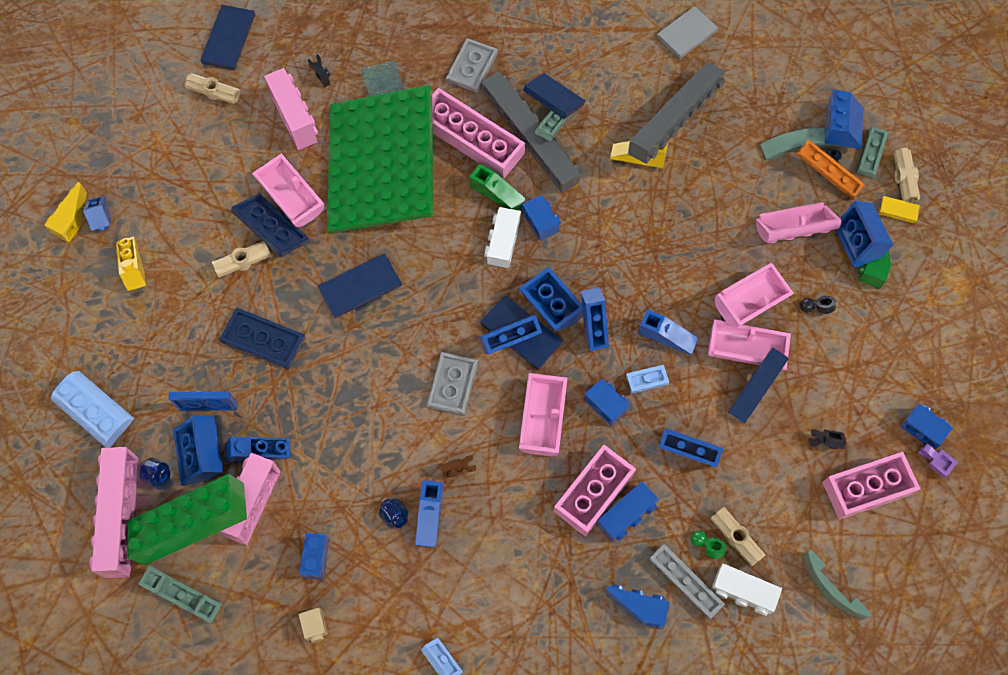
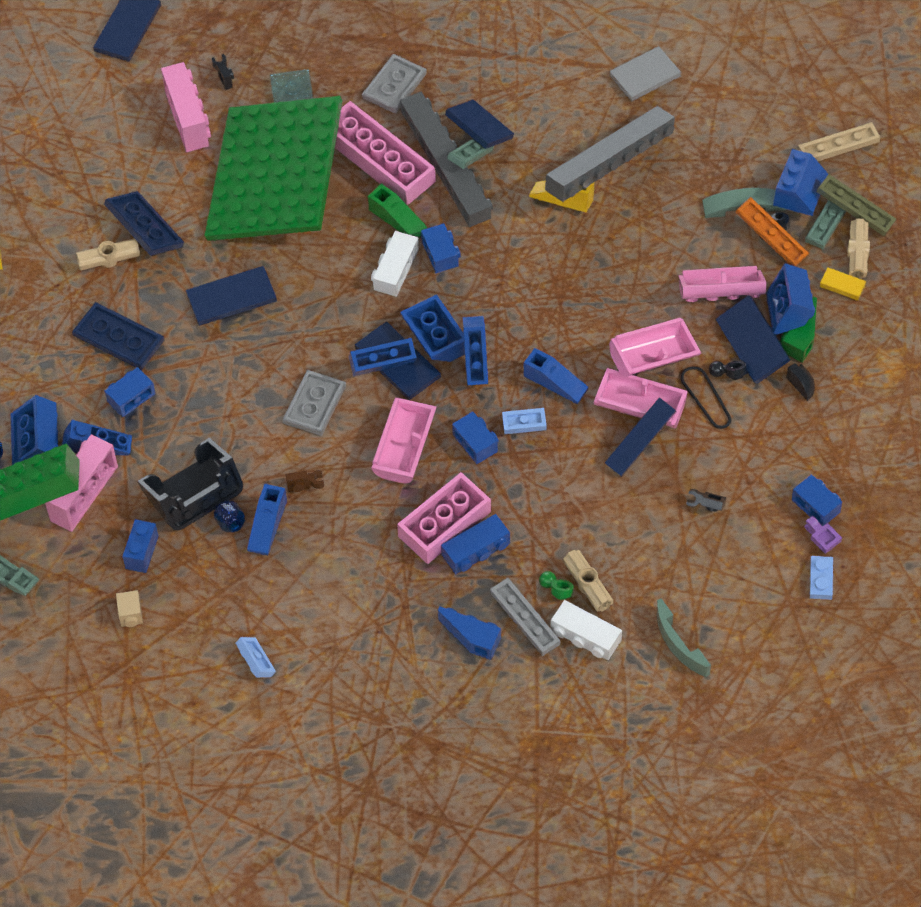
camera: 10 degrees right, 10 degrees down
blue tile [168,391,238,411] -> none
tan piece [185,73,240,104] -> none
bright pink container [252,153,324,227] -> none
blue brick [659,428,724,468] -> none
bright pink brick [822,452,921,520] -> none
none -> blue brick [105,367,156,418]
none -> black windscreen [138,438,243,530]
none -> black piece [680,366,731,429]
none -> dark blue tile [716,295,791,384]
none -> black brick [786,363,815,401]
none -> tan plate [798,122,880,161]
none -> light blue plate [810,556,833,600]
none -> olive plate [816,174,896,236]

